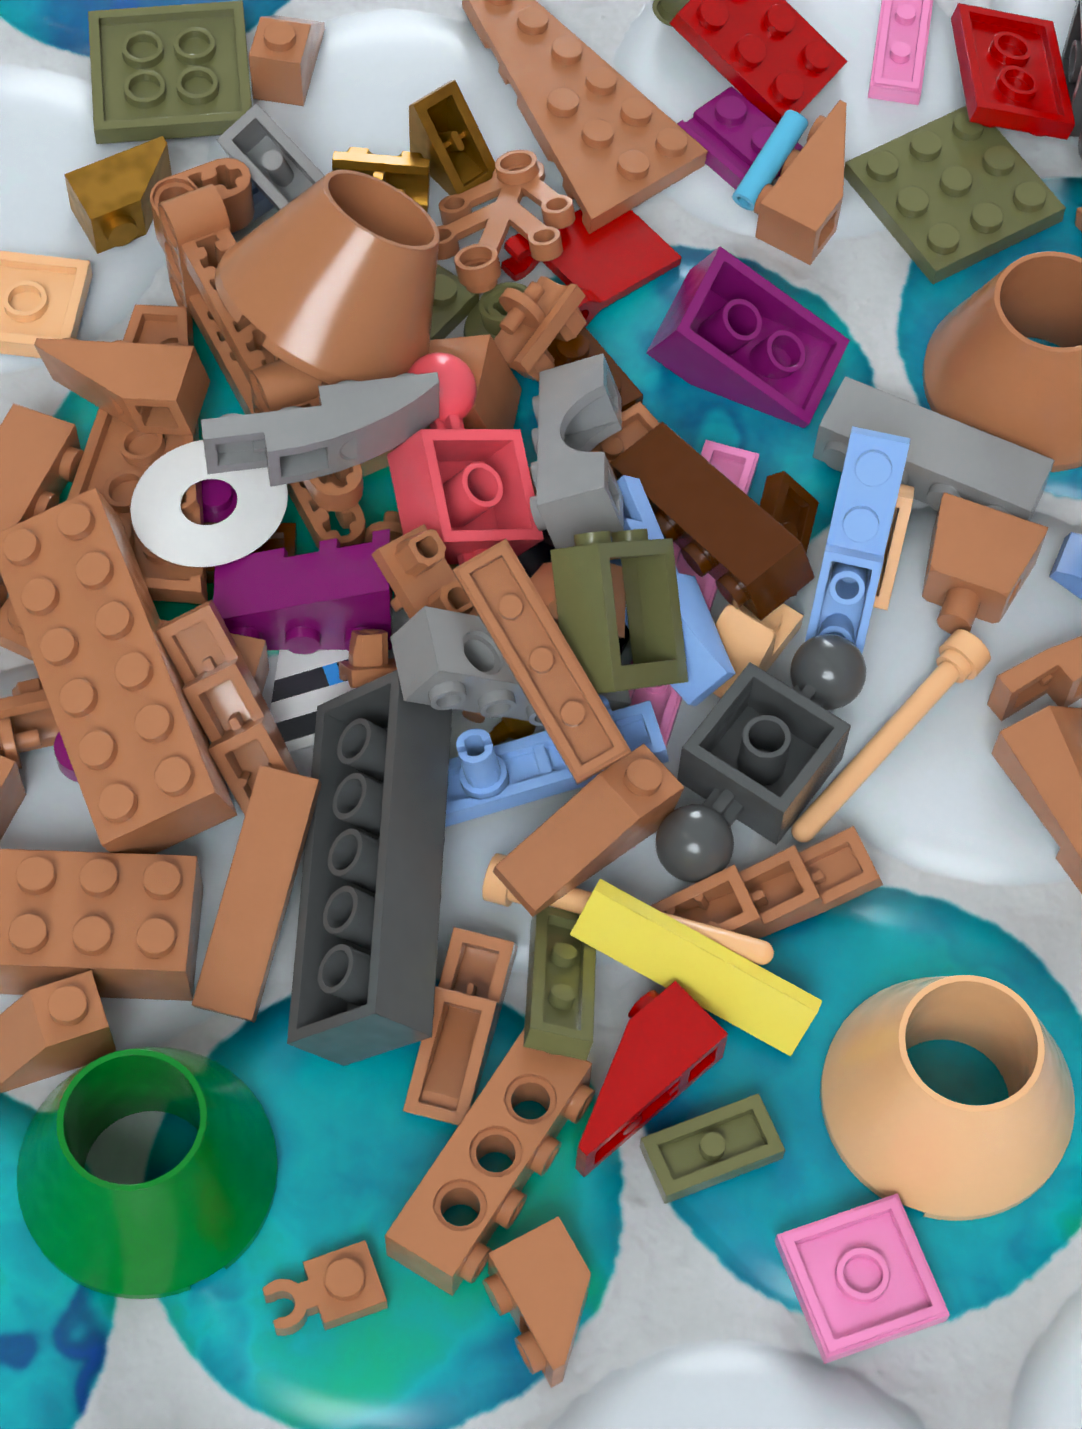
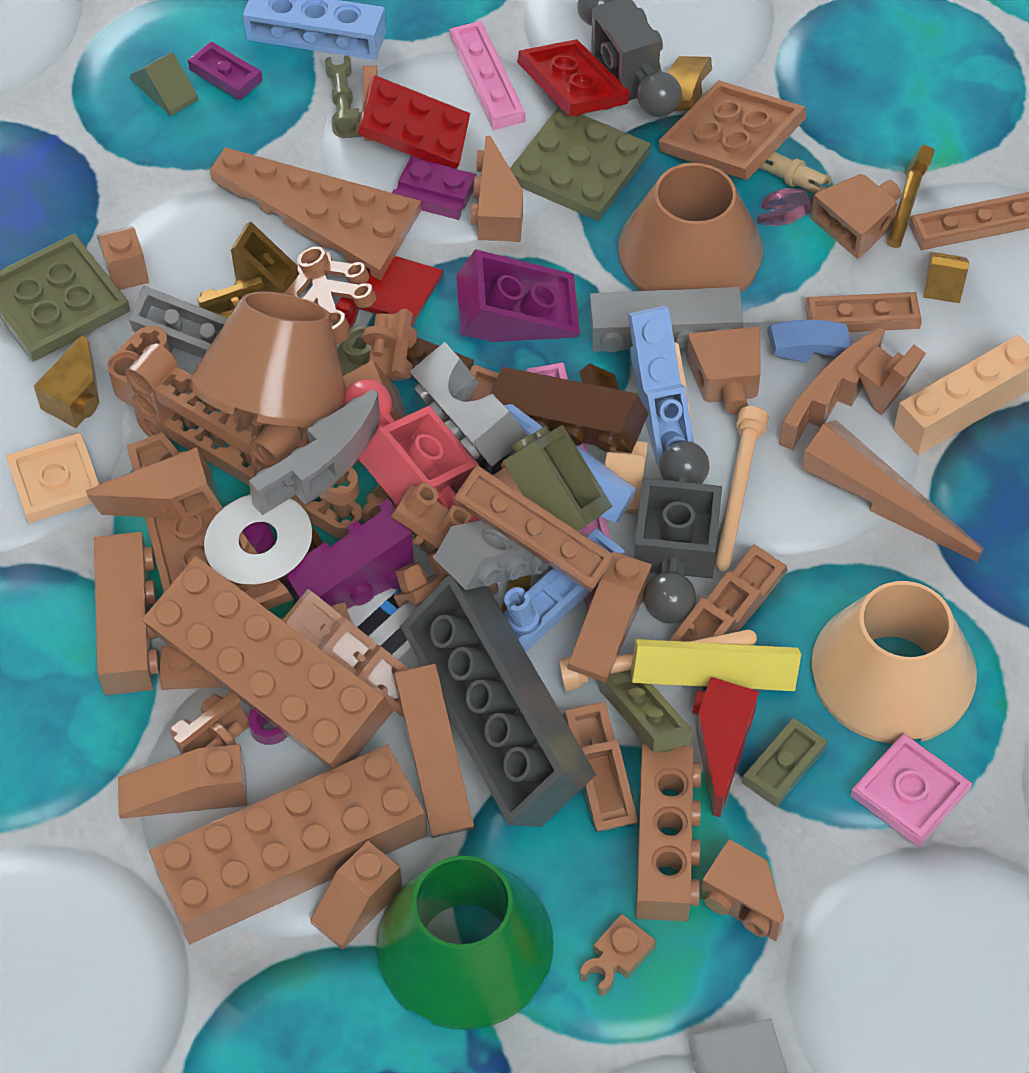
camera: 25 degrees left, 5 degrees down
medium azure piece [732,110,808,211] -> none

